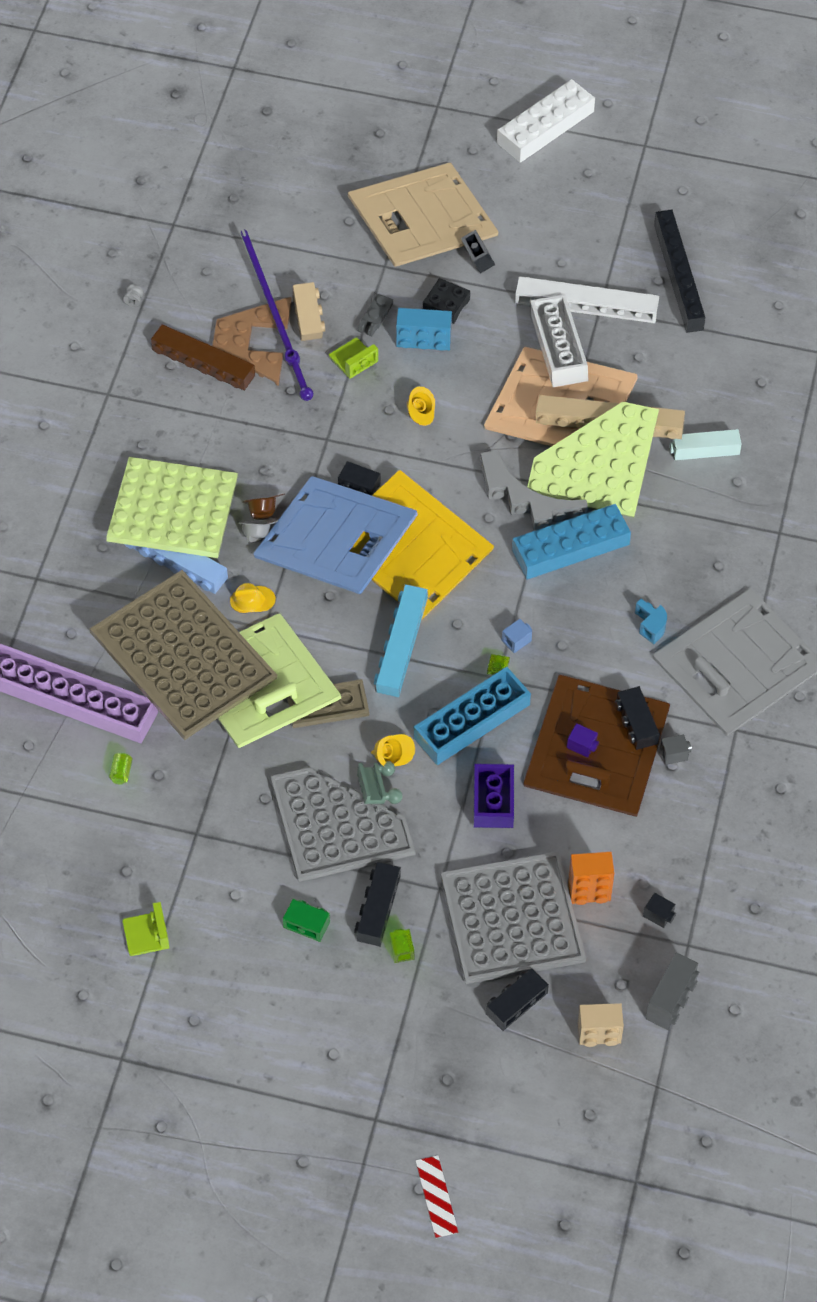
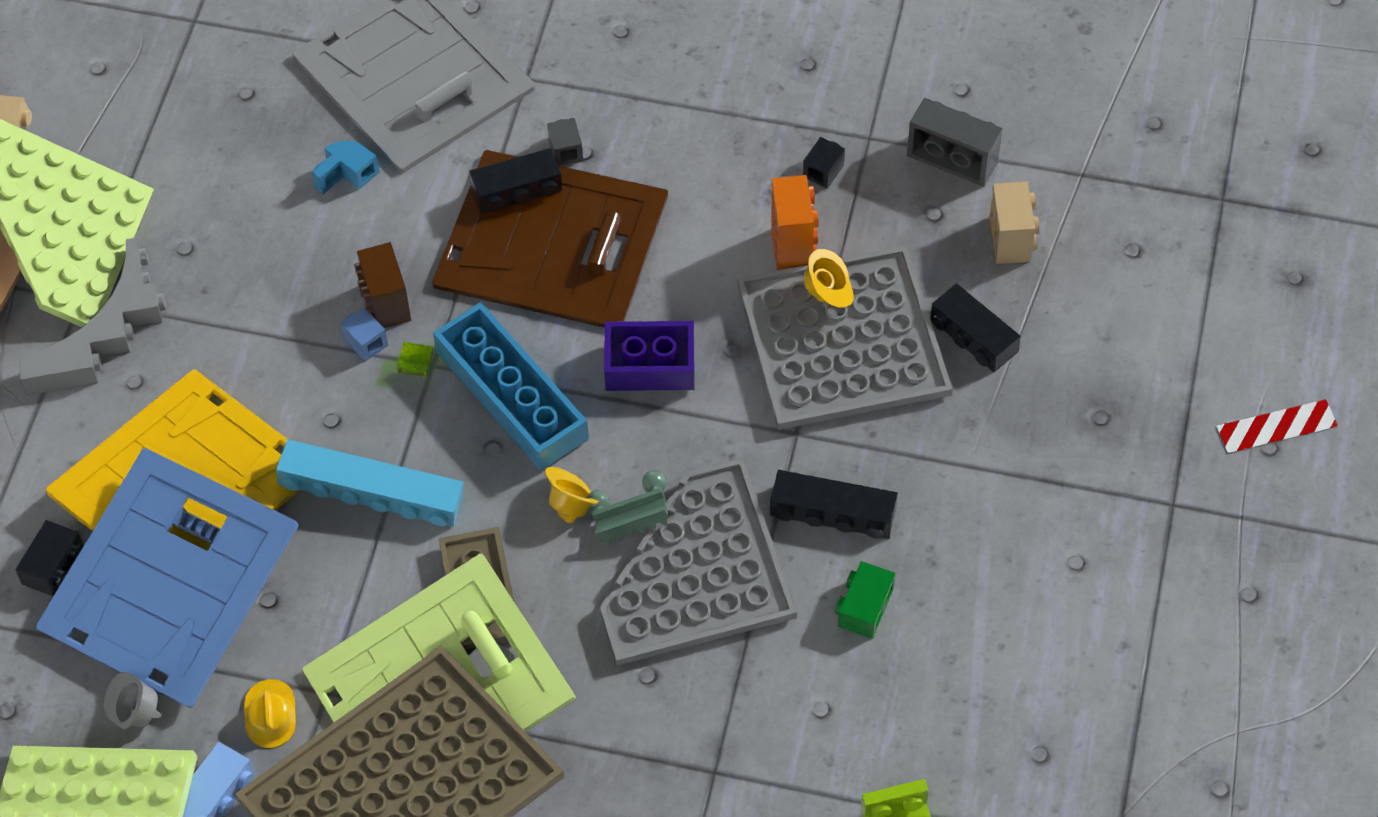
camera: 90 degrees left, 0 degrees up
reddish brown piece [243,494,285,519] -> none
clear neon green brick [390,929,415,963] -> none
dark azure brick [512,504,631,580] -> none
dark purple brick [567,723,599,757] -> none
light aqua brick [669,429,742,460] -> none
none -> reddish brown brick [354,242,412,328]
none -> yellow piece [804,249,854,308]

